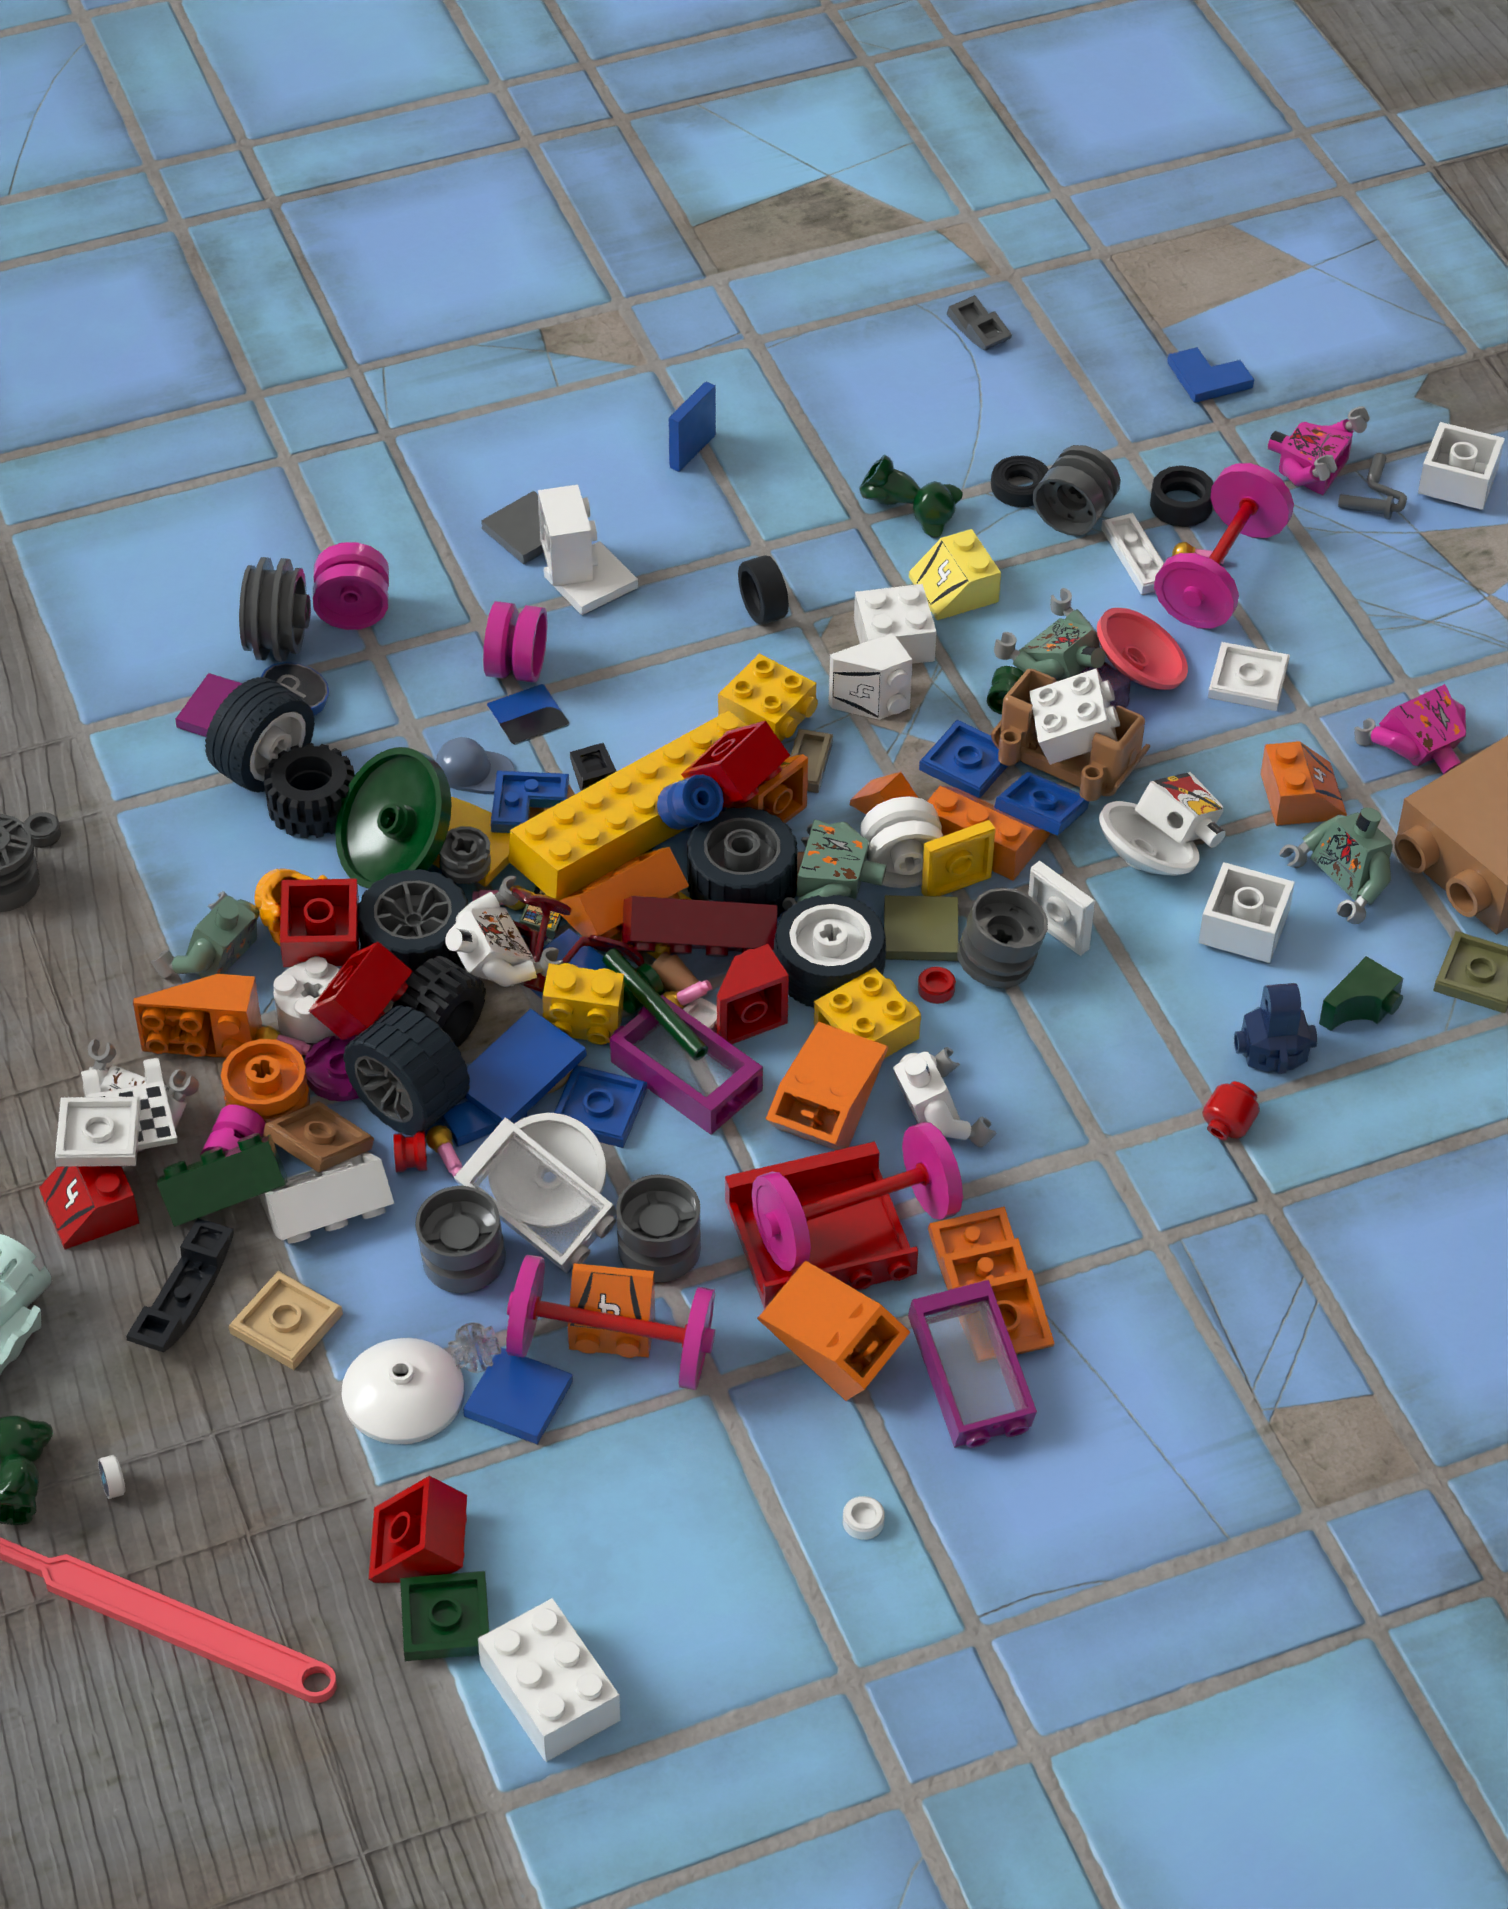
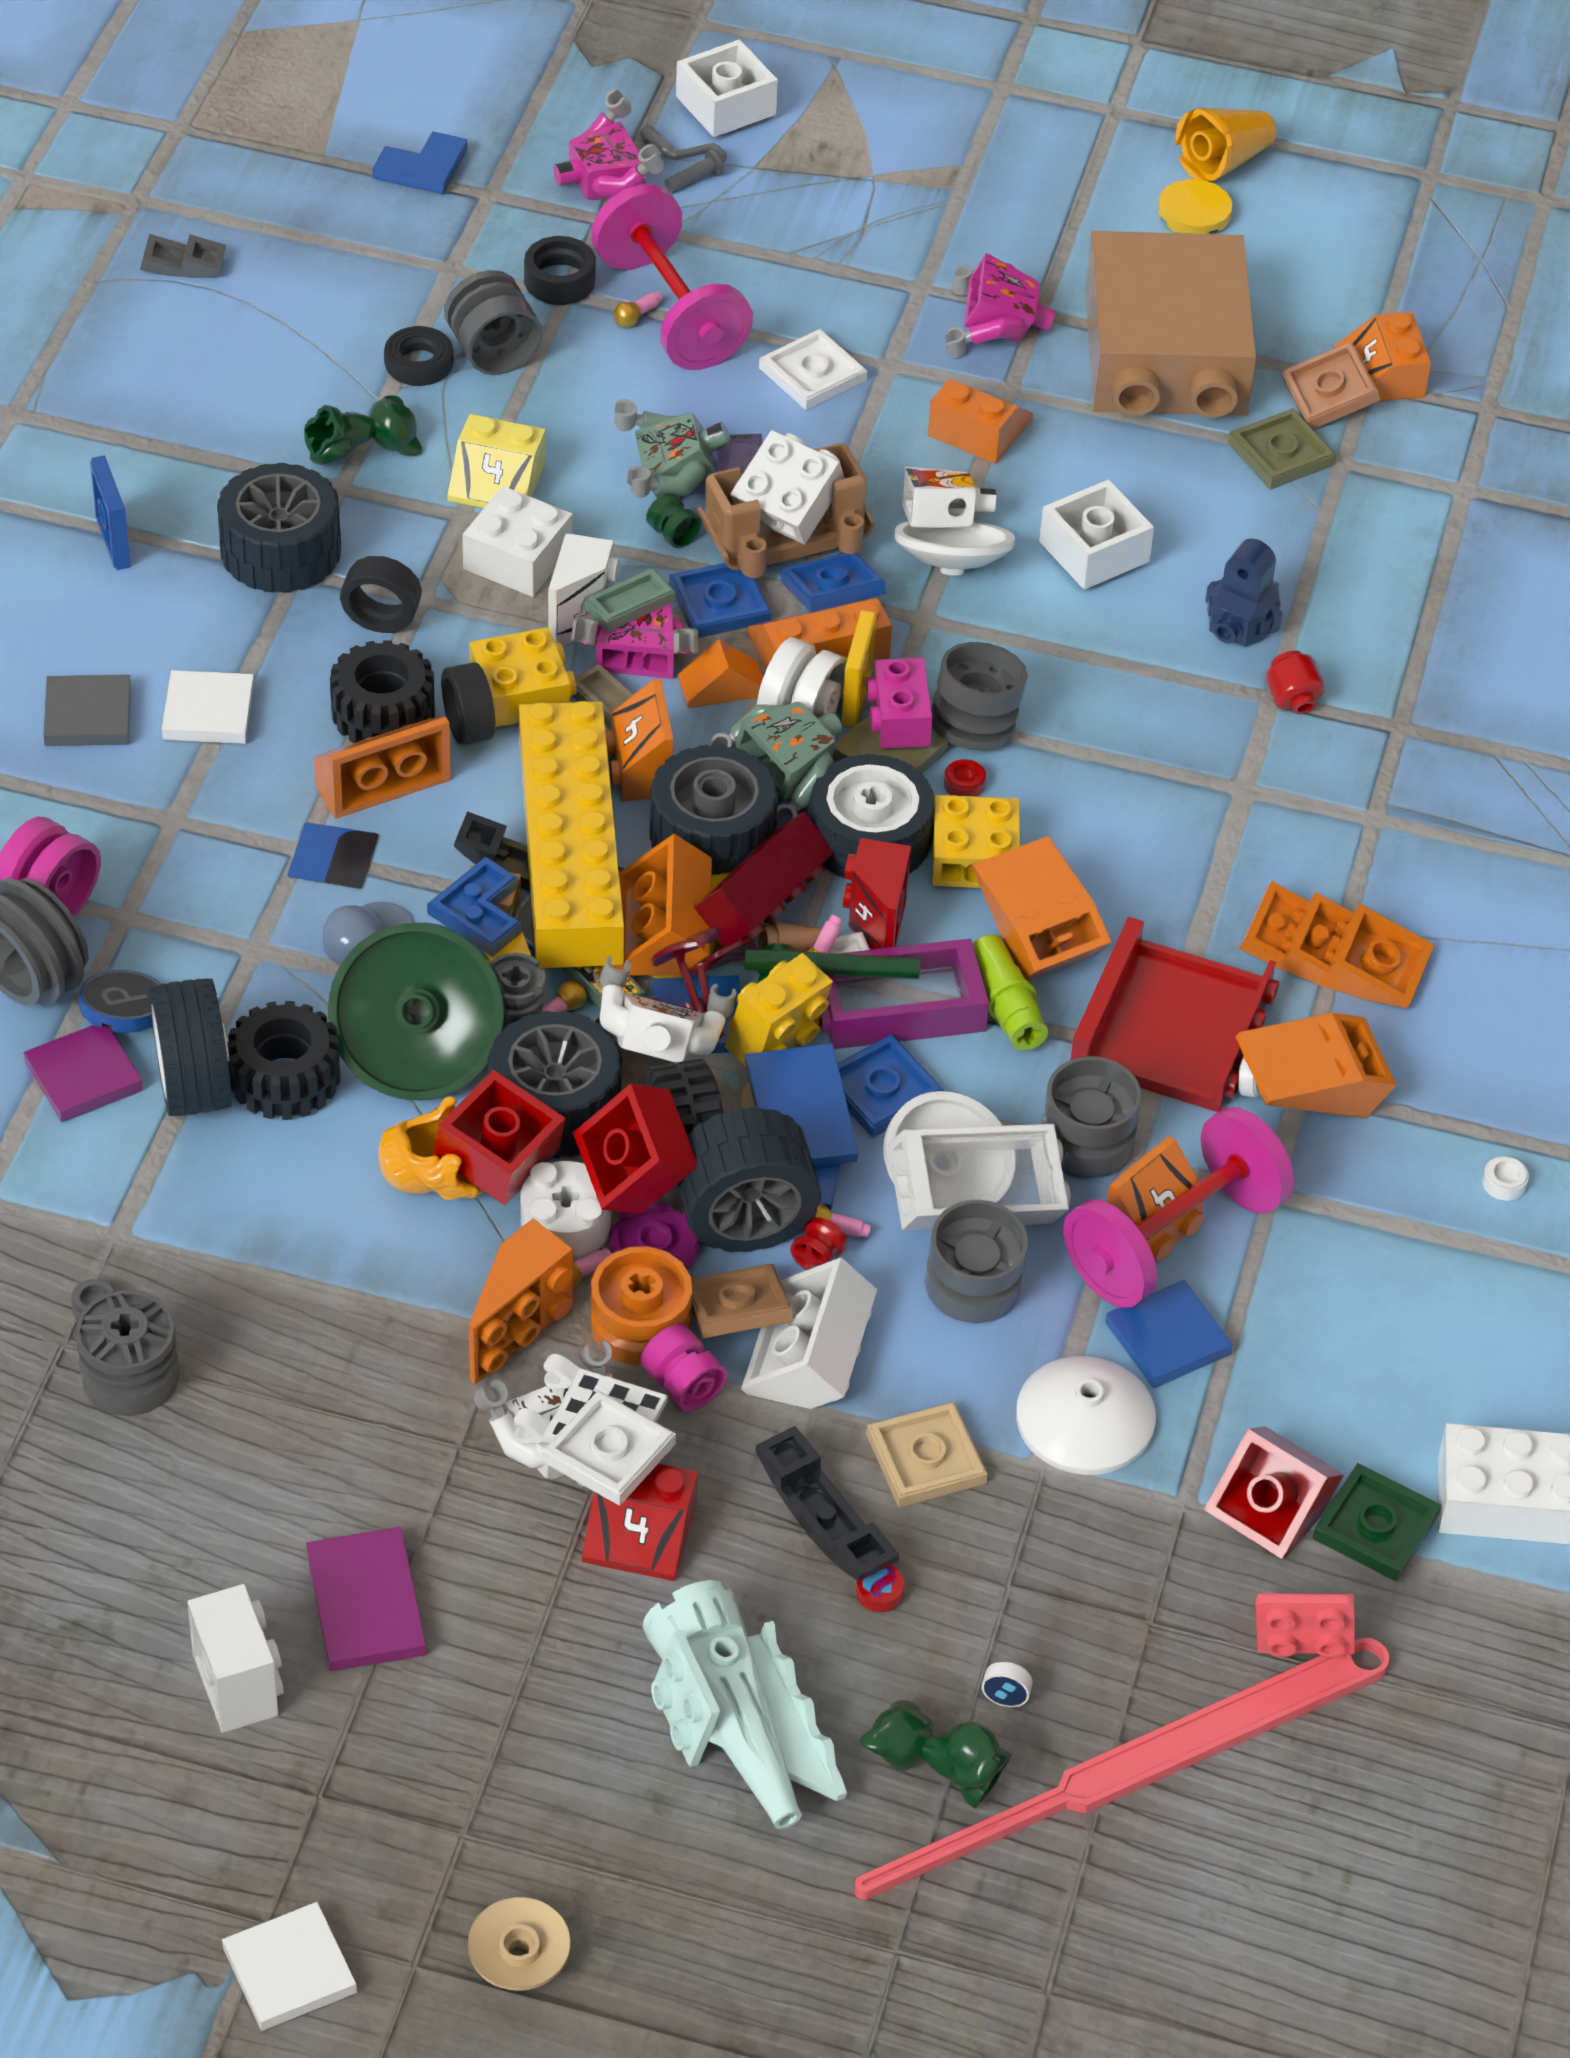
camera: 55 degrees left, 0 degrees up
sand green torso [150,891,259,978] -> none
dark green brick [157,1133,288,1227] -> none
clear gear [448,1322,501,1373] -> none
dark pink wheel [483,601,548,683] -> none
white brick [538,484,598,586] -> none
blue wheel [657,774,724,830] -> none
red brick [681,721,791,808] -> none
dark pink piece [752,1122,963,1271] -> none
white torso [893,1047,997,1147] -> none
window [908,1280,1037,1448] -> none
white tile [1028,860,1095,956] -> none
coral dish [1097,608,1188,690] -> none
white tile [1101,513,1164,595] -> none
sand green torso [1279,807,1393,924] -> none
dark green arch [1319,956,1403,1031] -> none
none -> black wheel [217,463,341,593]
none -> orange slope [314,717,451,819]
none -> black tyre [330,640,435,743]
none -> black tyre [441,662,496,745]
none -> dark pink torso [571,604,698,679]
none -> sand green tile [584,567,675,633]
none -> red tile [856,1565,905,1612]
none -> dark pink brick [866,658,932,749]
none -> lime piece [972,934,1048,1051]
none -> coral bracket [1256,1593,1355,1657]

